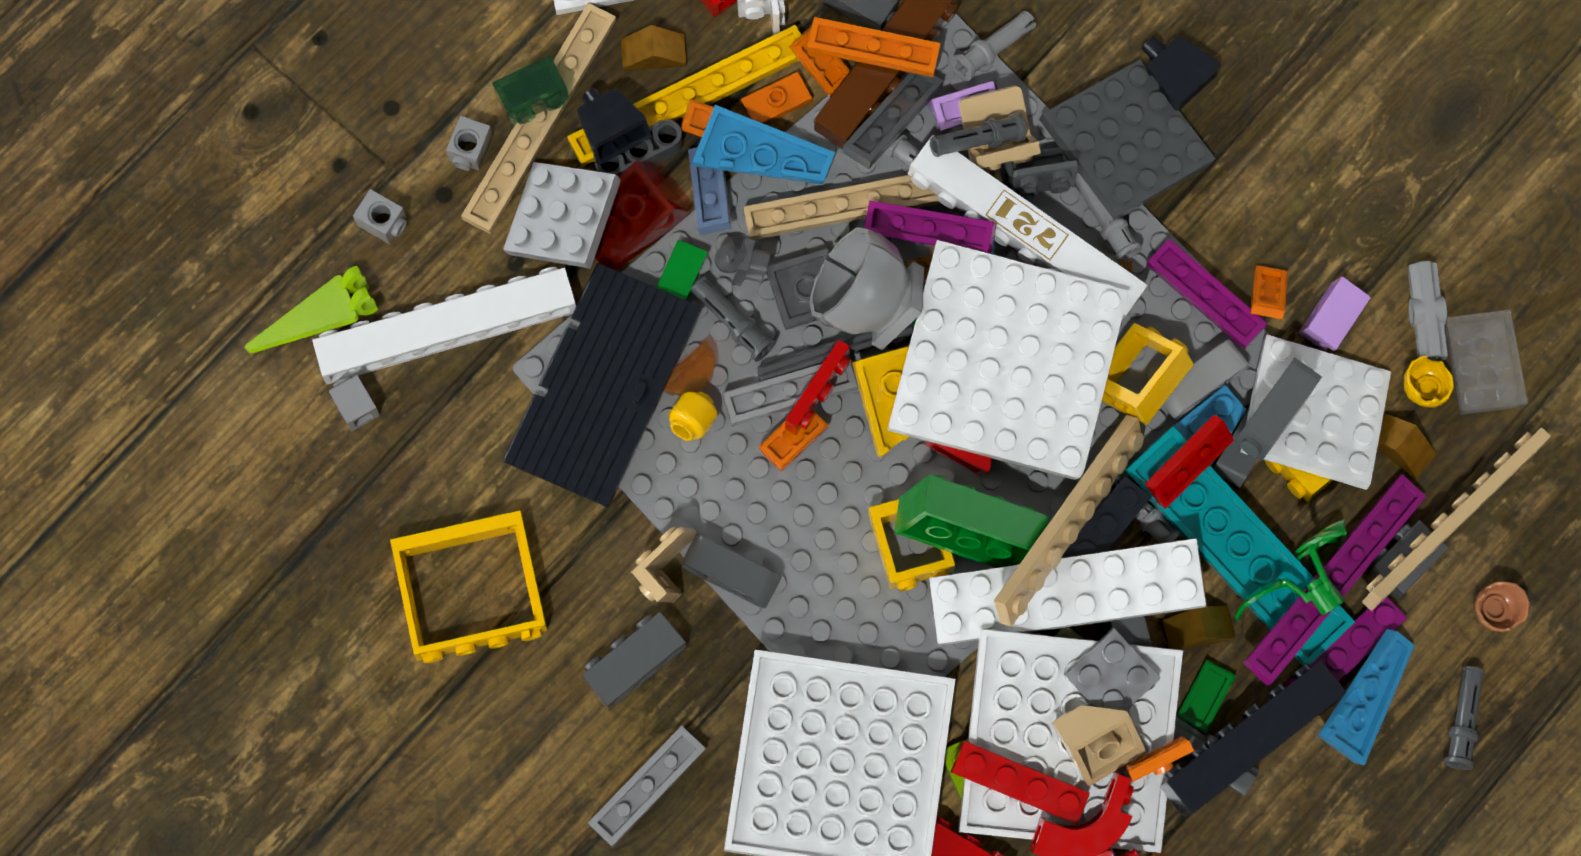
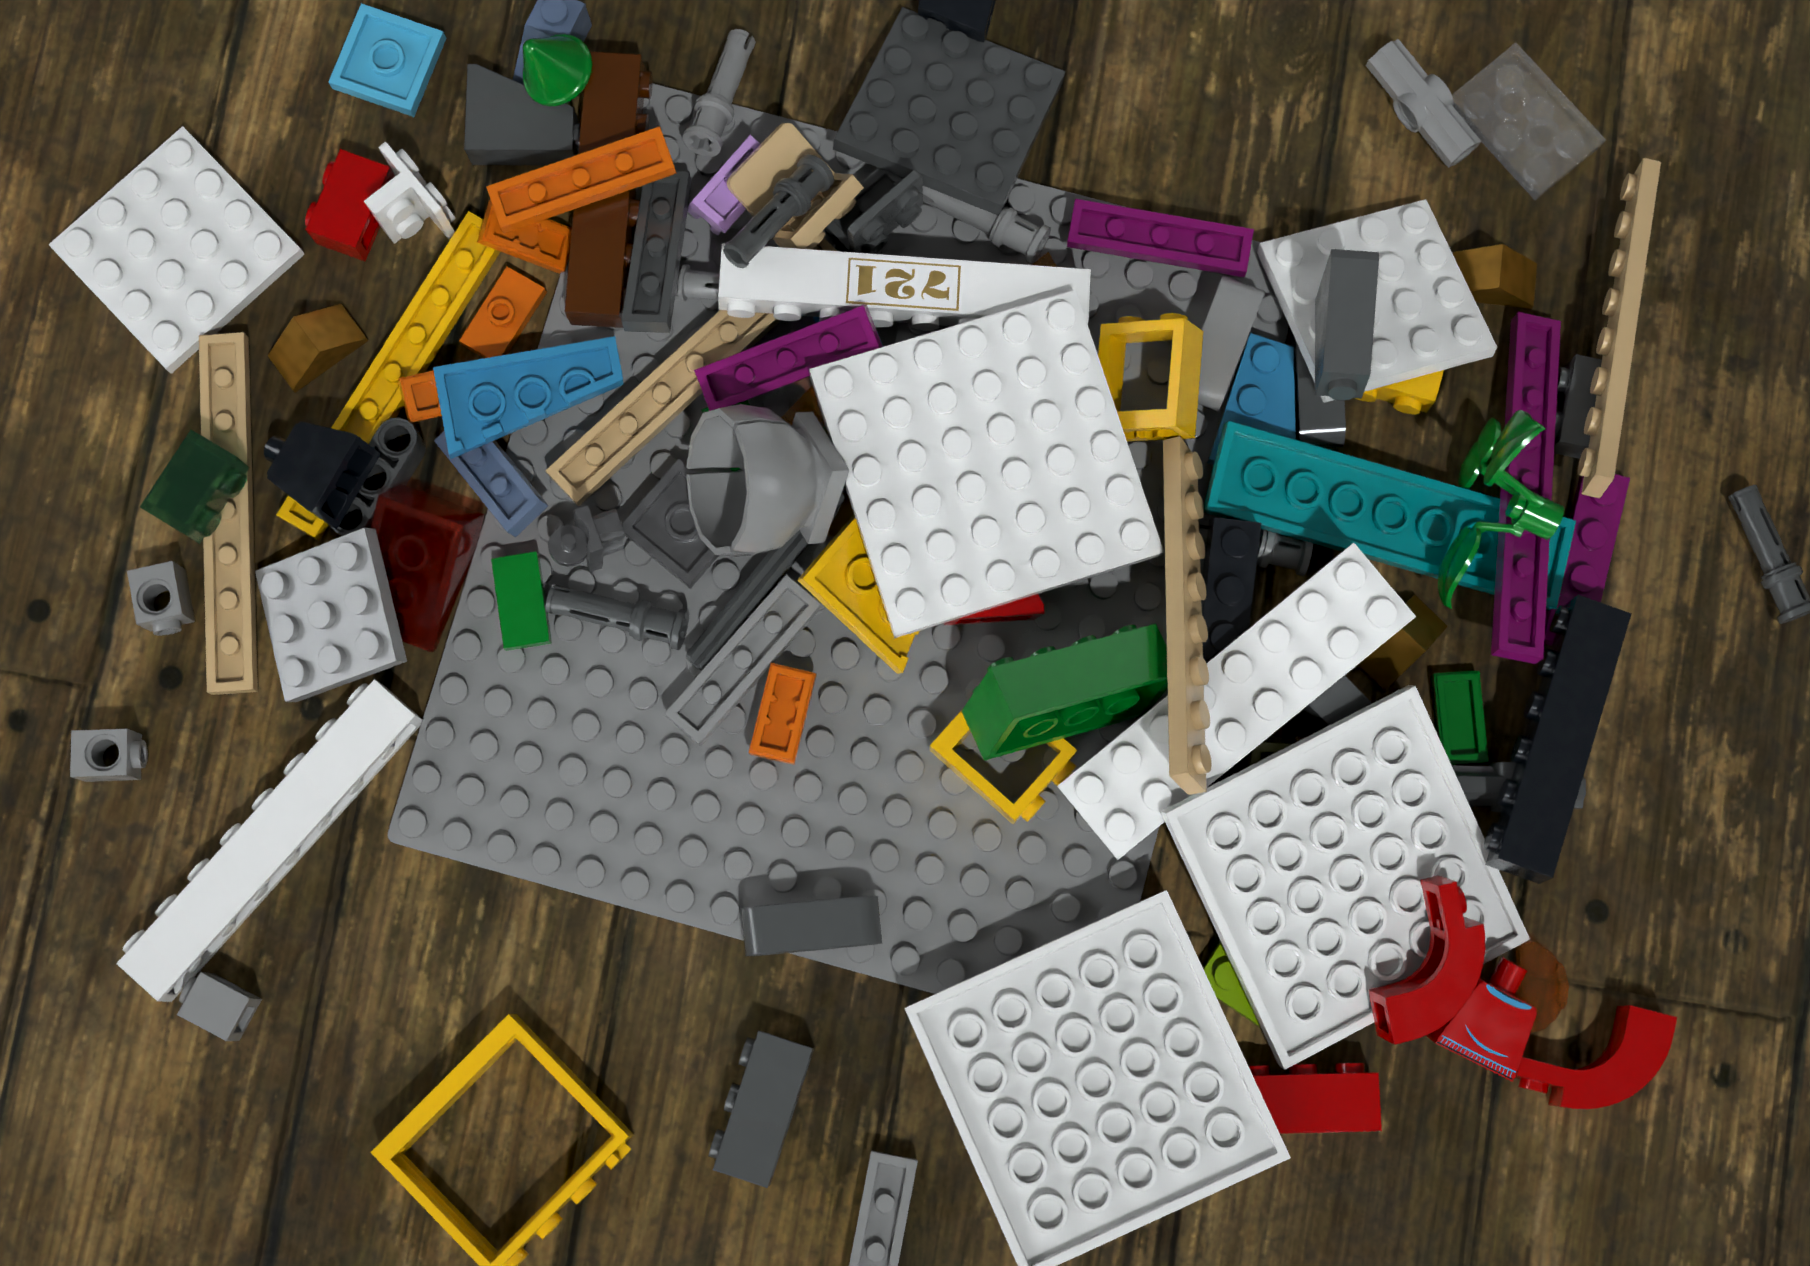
camera: 30 degrees left, 5 degrees up
lime flag [245,266,378,354] -> none
black door [502,263,703,508] -> none
tan bracket [631,527,698,603] -> none
clear orange tile [664,341,715,396] -> none
yellow head [668,391,717,441] -> none
red plate [785,340,852,435] -> none
red plate [951,740,1090,824] -> none
tan slope [1052,705,1147,787] -> none
flat silver plate [1063,628,1160,711] -> none
orange plate [1124,736,1194,782] -> none
red plate [1145,415,1234,509] -> none
orange plate [1250,266,1288,319] -> none
lavender hinge [1297,276,1371,351] -> none
dark azure wing [1318,629,1415,765] -> none
yellow hair [1404,355,1454,408] -> none
nougat hair [1474,581,1530,632] -> none

